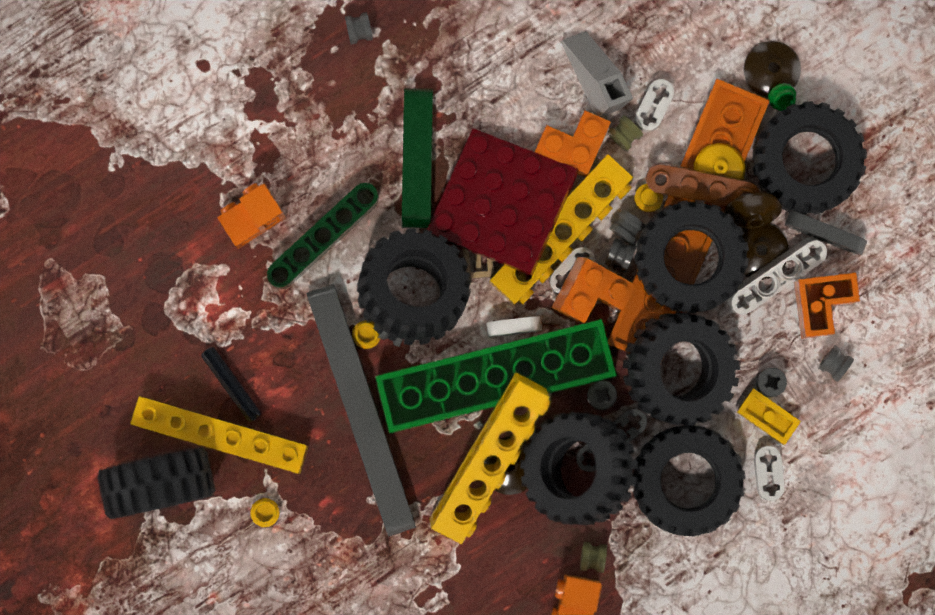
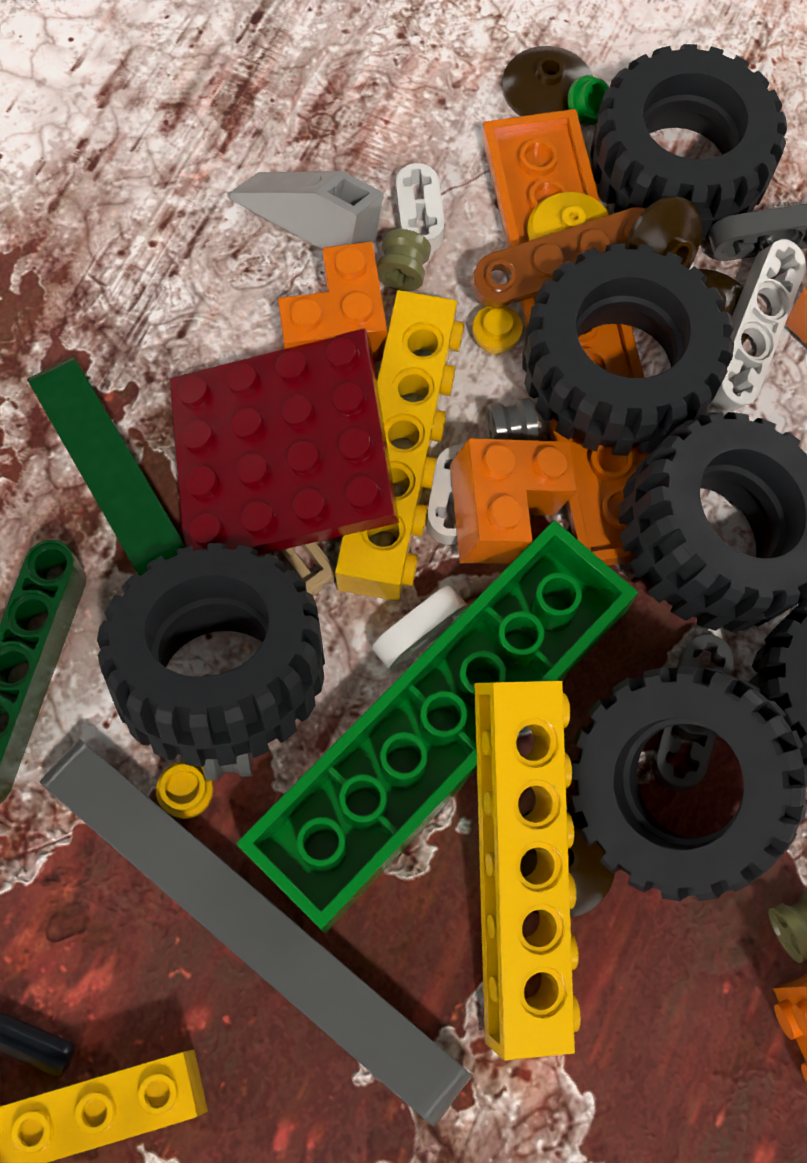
camera: 30 degrees left, 15 degrees down
dark grey wheel [587,381,617,410] -> none
dark grey wheel [609,209,646,244] -> none

